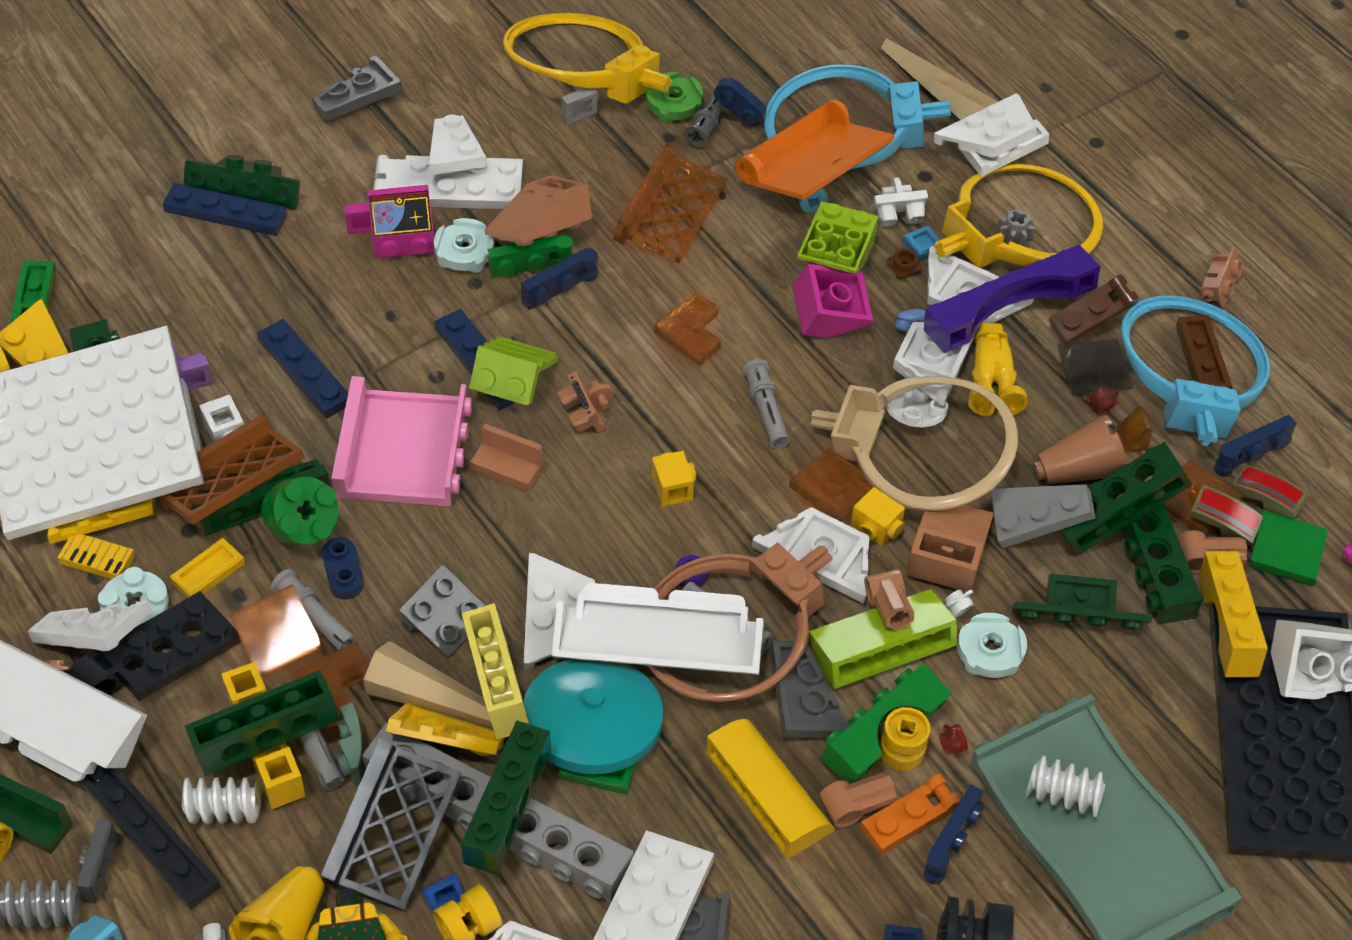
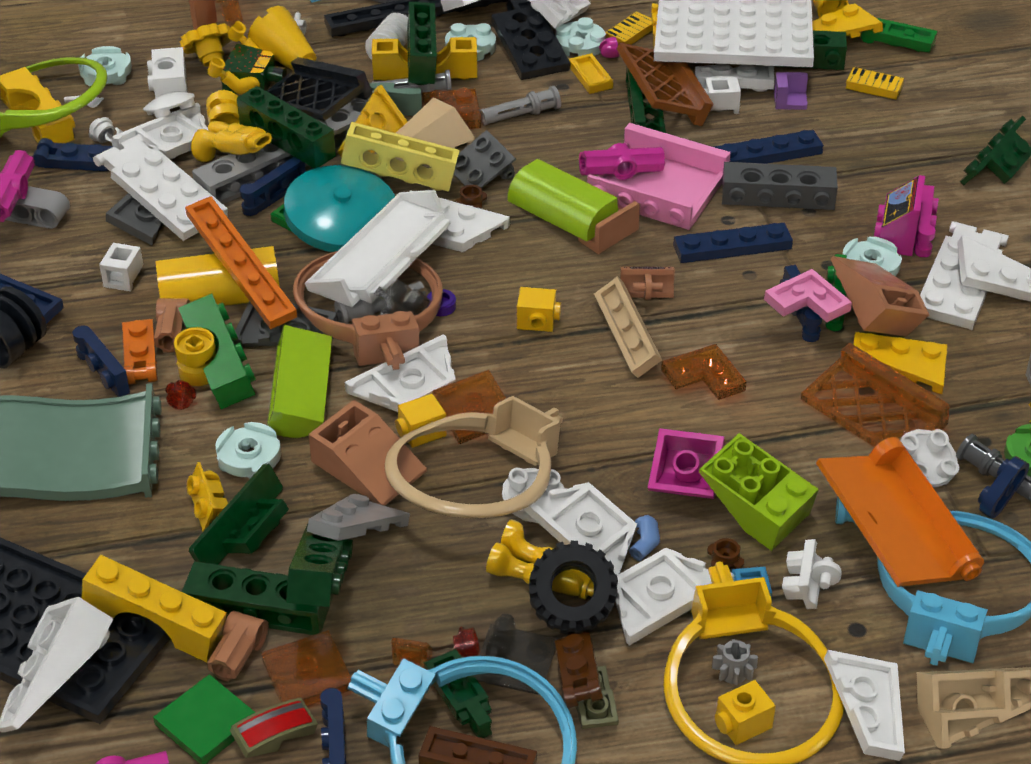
camera: 115 degrees right, 10 degrees down
dark blue plate [163,183,287,236] -> none
clear orange plate [230,584,323,677] -> none
green brick [261,477,339,545] -> none
dark blue plate [322,537,363,600] -> none
lime plate [469,336,558,406] -> none
light grey pin [741,359,790,449] -> none
nougat piece [864,569,914,631] -> none
dark purple arch [923,245,1101,353] -> none
white wing [934,93,1037,157] -> none
white plate [944,589,975,618] -> none
white piece [1026,755,1106,818] -> none
nougat cone [1033,415,1127,485] -> none
slope [1190,485,1263,546] -> none
none -> white brick [99,243,143,292]
none -> orange plate [185,196,297,330]
none -> yellow hinge [187,462,228,532]
none -> yellow piece [191,121,272,162]
none -> dark blue plate [240,157,306,216]
none -> clear smoke hips [374,279,430,316]
none -> dark green hinge [423,649,492,738]
none -> light aqua plate [445,23,496,61]
none -> reddish brown plate [455,185,487,209]
none -> lime brick [508,159,618,242]
none -> black tyre [529,540,618,634]
none -> dark pink piece [578,143,665,180]
none -> tan plate [594,276,662,378]
none -> dark pink hinge [599,37,619,58]
none -> yellow brick [715,680,776,745]
none -> dark grey brick [722,162,838,210]
none -> bright pink plate [764,269,852,322]
none -> yellow tile [846,67,904,100]
none -> yellow wing [851,332,947,395]
none -> white dish [900,429,959,488]

